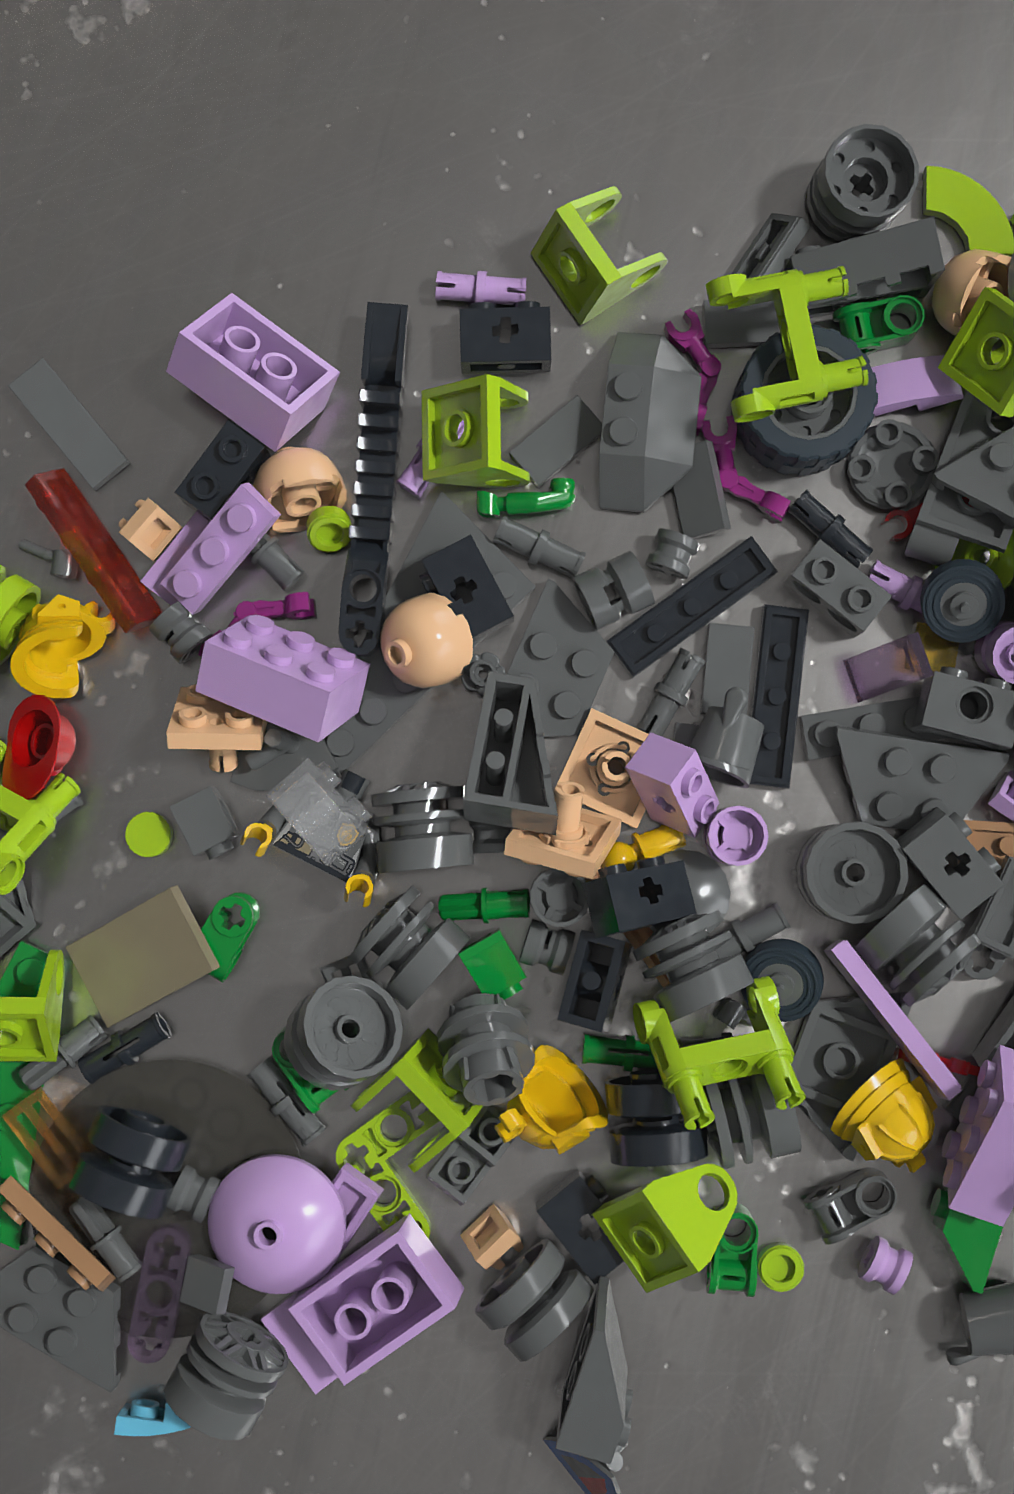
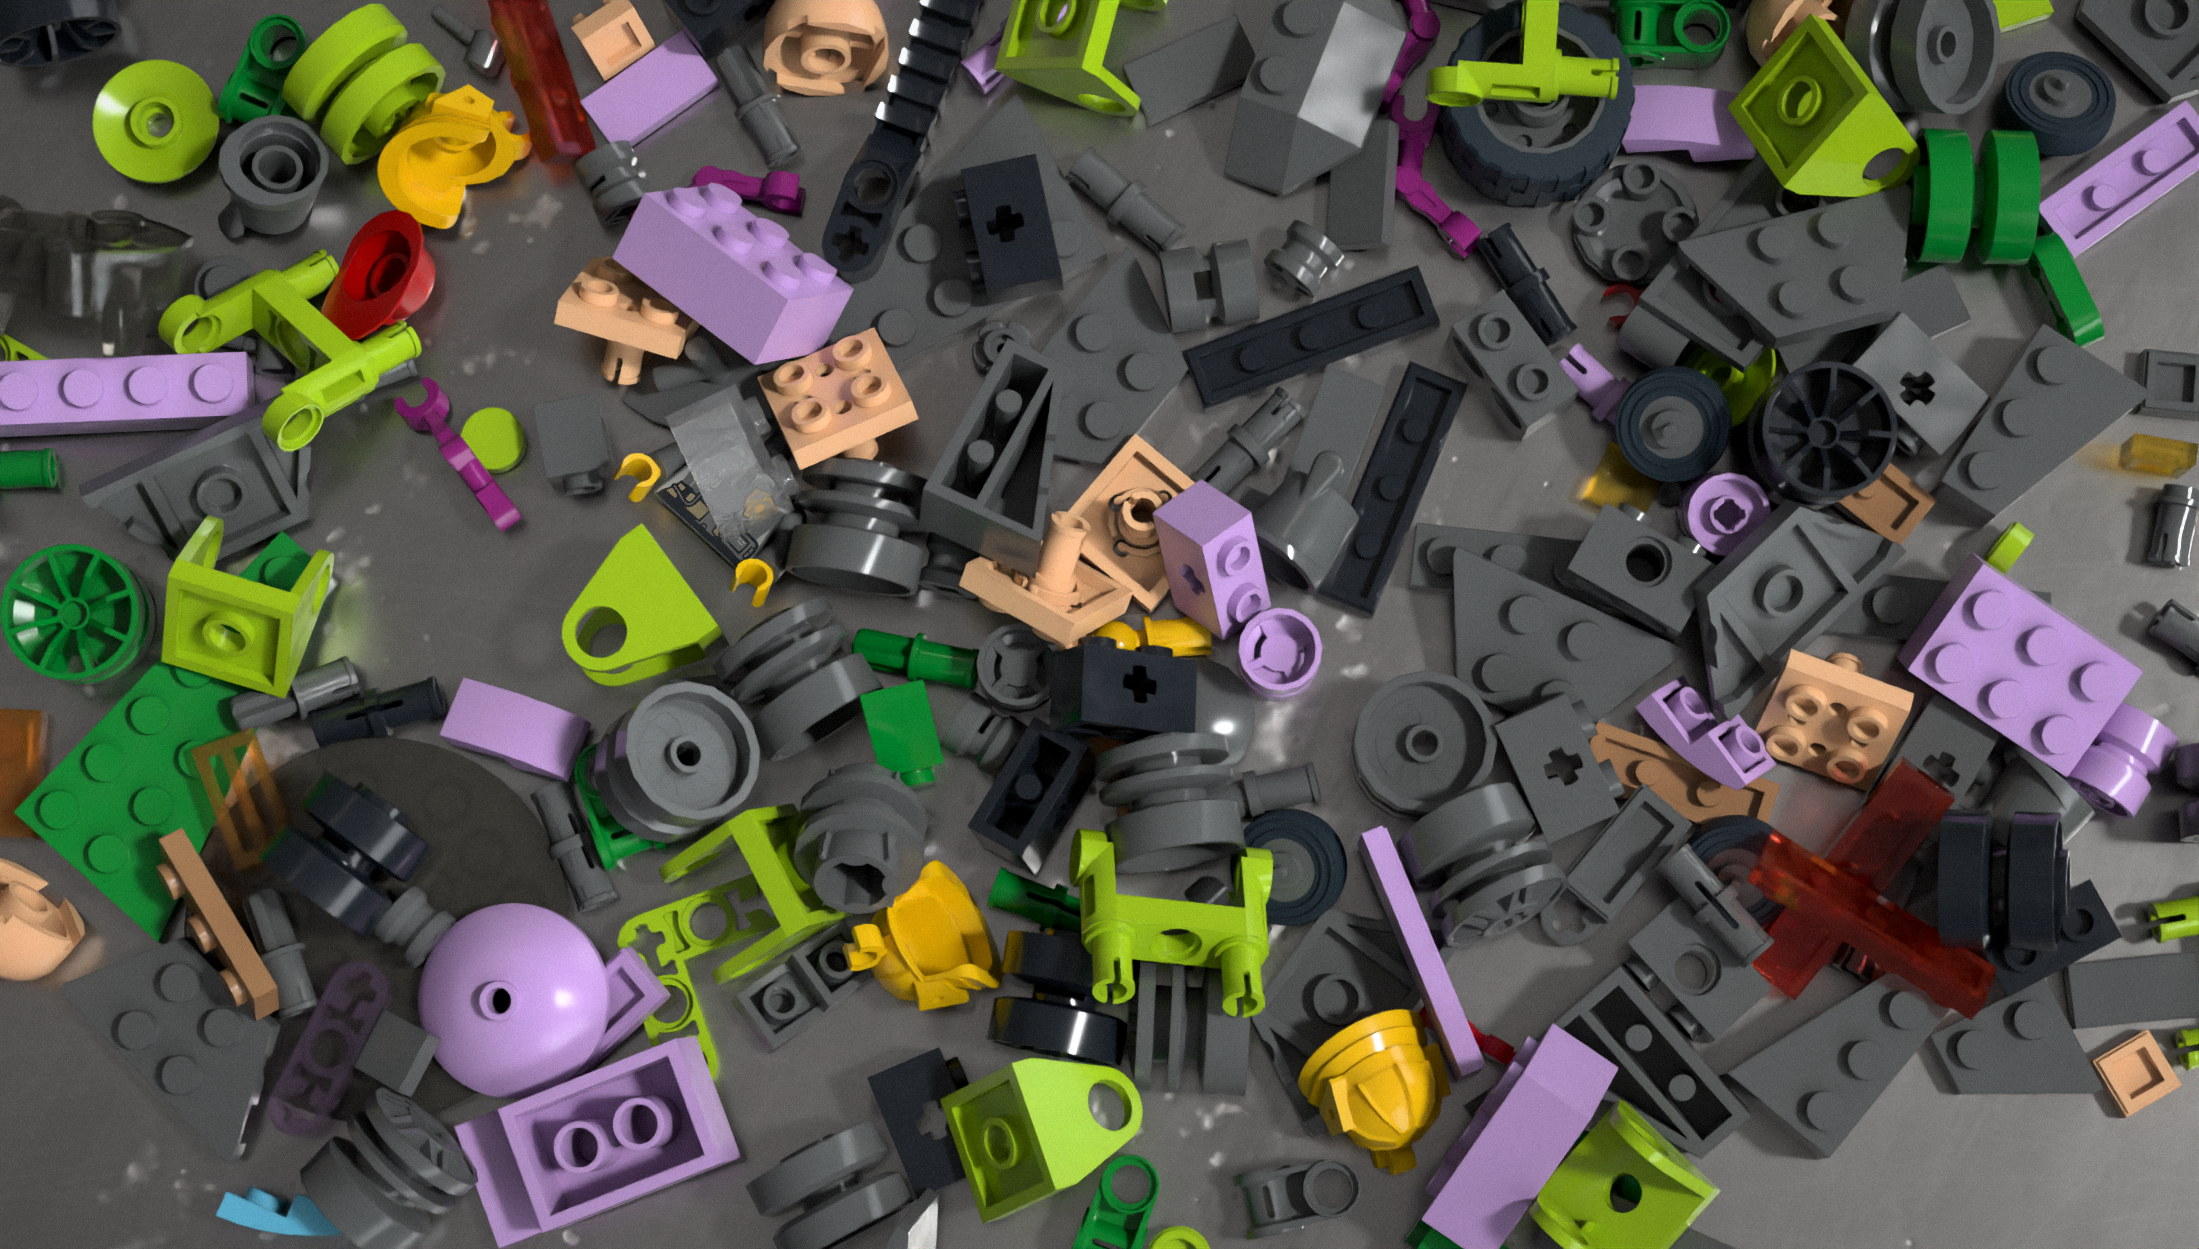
camera: 20 degrees right, 5 degrees down
dark tan tile [66,885,220,1028] -> none
lavender plate [161,482,281,615] -> none
green piece [200,892,260,983] -> none
lime tile [306,506,351,552] -> none
light nougat cylinder [380,593,473,688] -> none
light nougat tile [460,1204,524,1270] -> none
green arm [476,478,576,519] -> none
tile [843,632,934,703] -> none
none -> magenta piece [394,376,522,532]
none -> lavender slope [439,678,591,782]
none -> lime hose [562,523,729,688]
none -> light nougat plate [757,327,919,470]

